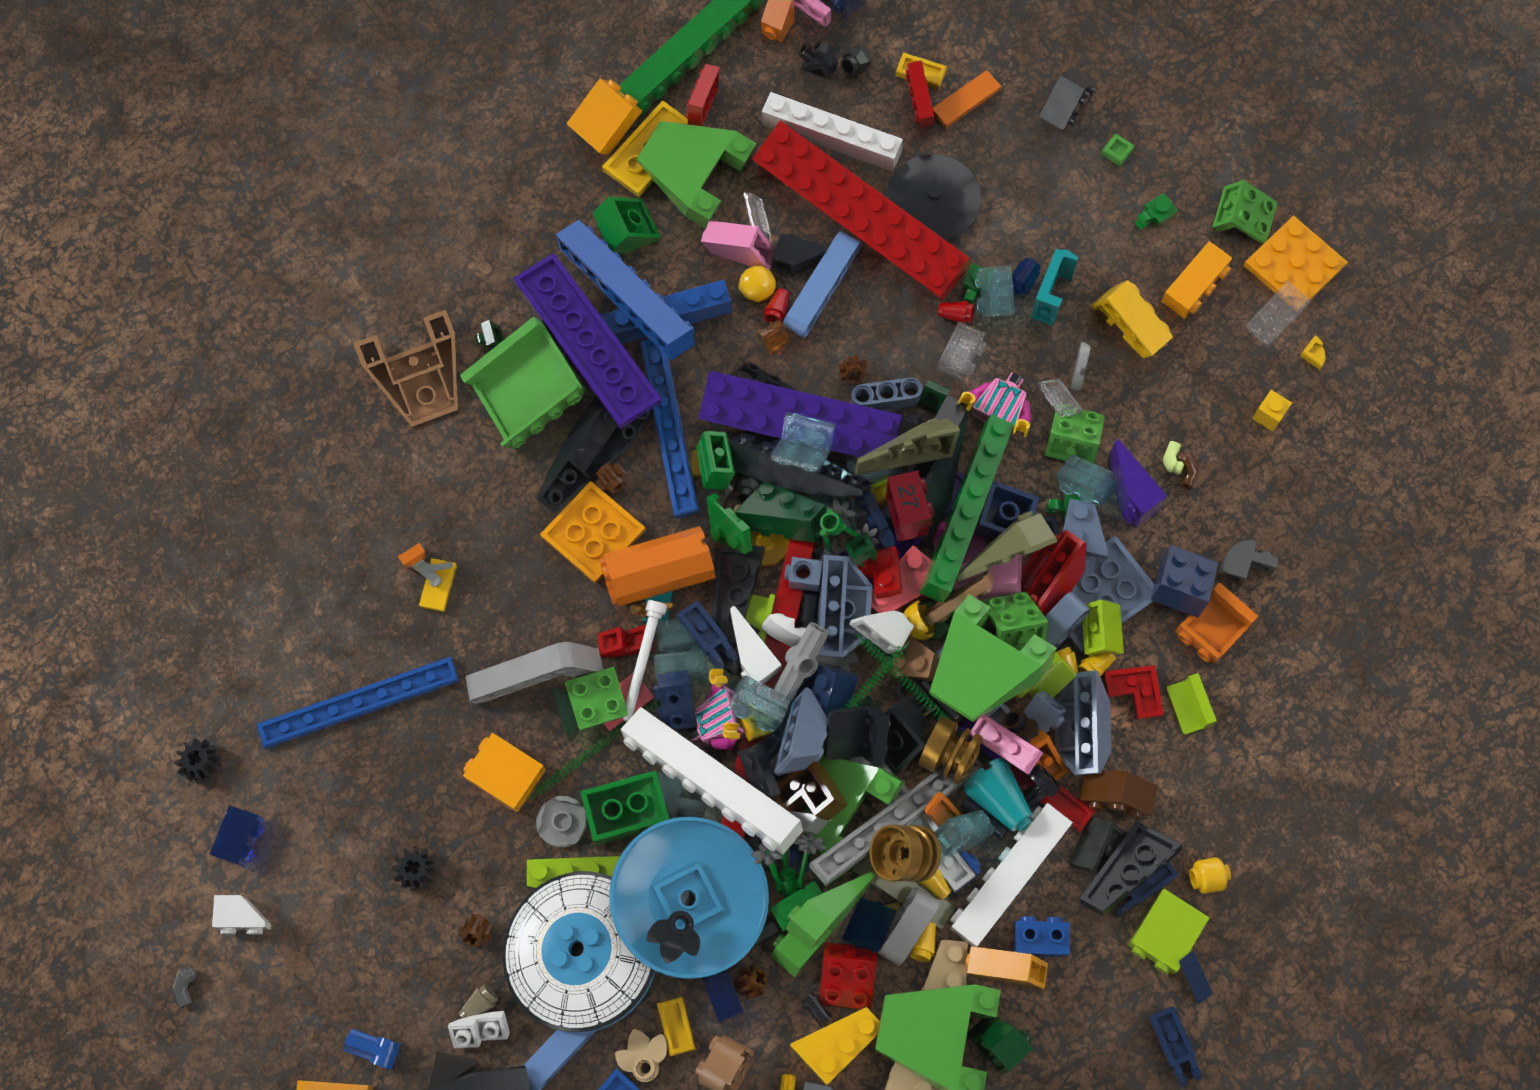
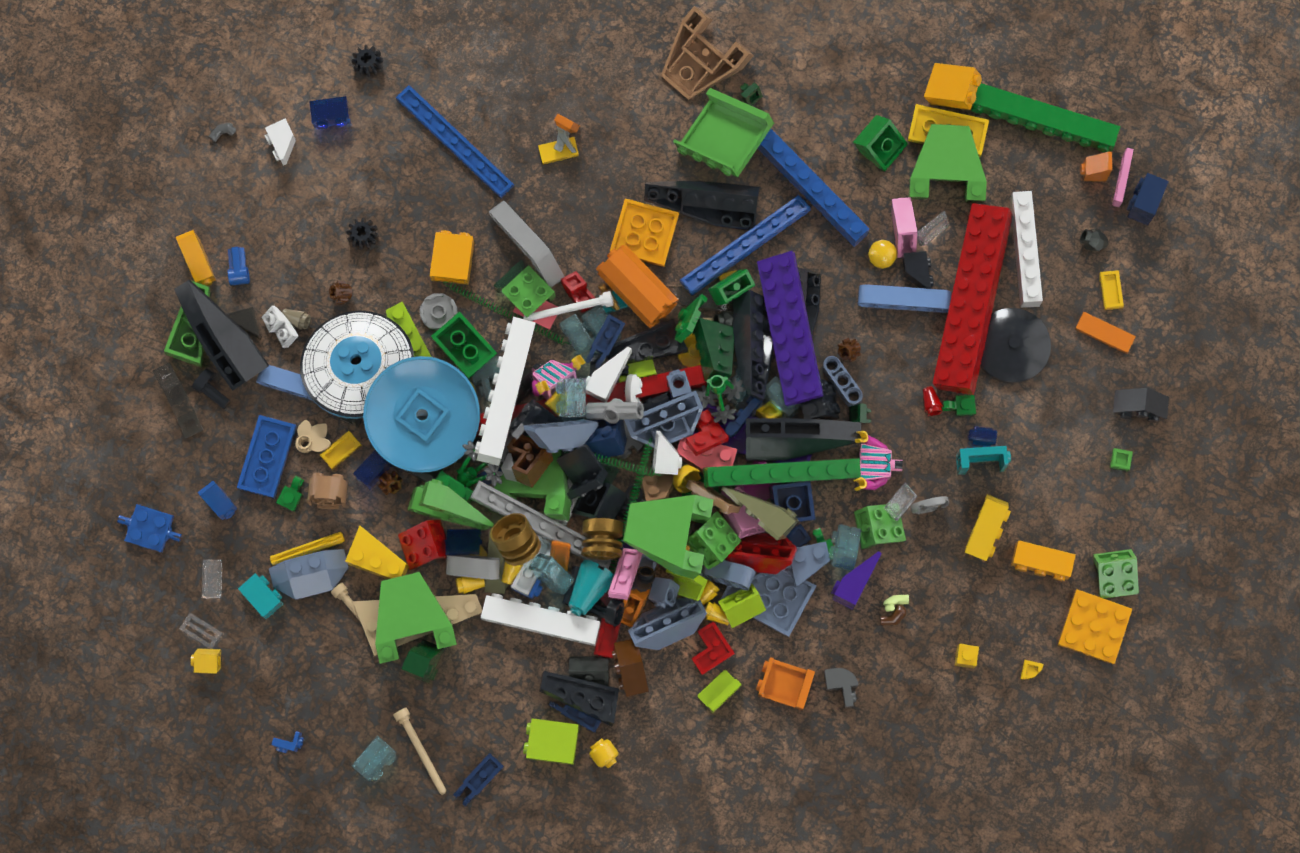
camera: 65 degrees right, 5 degrees up
dark purple plate [513,253,662,429] -> none
brick [556,220,695,360] -> none
reddish brown gear [595,463,627,493] -> none
black plate [646,911,700,964] -> none
dark blue brick [653,670,697,730] -> none
red piece [686,64,720,126] -> none
clear orange tile [758,320,790,354] -> none
red cone [763,288,790,326] -> none
clear light blue bracket [771,412,836,472] -> none
black hips [798,40,841,75] -> none
black pin [800,991,833,1027] -> none
dark green tile [844,533,878,567] -> none
olive wedge [855,418,960,476] -> none
dark red brick [885,471,934,542] -> none
red piece [905,60,934,128] -> none
clear brick [937,322,987,382] -> none
light orange slope [966,946,1048,990] -> none
clear light blue brick [975,265,1015,317] -> none
blue brick [1014,916,1070,957] -> none
green plate [1134,193,1178,230] -> none
dark blue brick [1151,545,1218,618] -> none
dark blue sticker [1179,950,1213,1004] -> none
clear piece [1245,281,1311,348] -> none

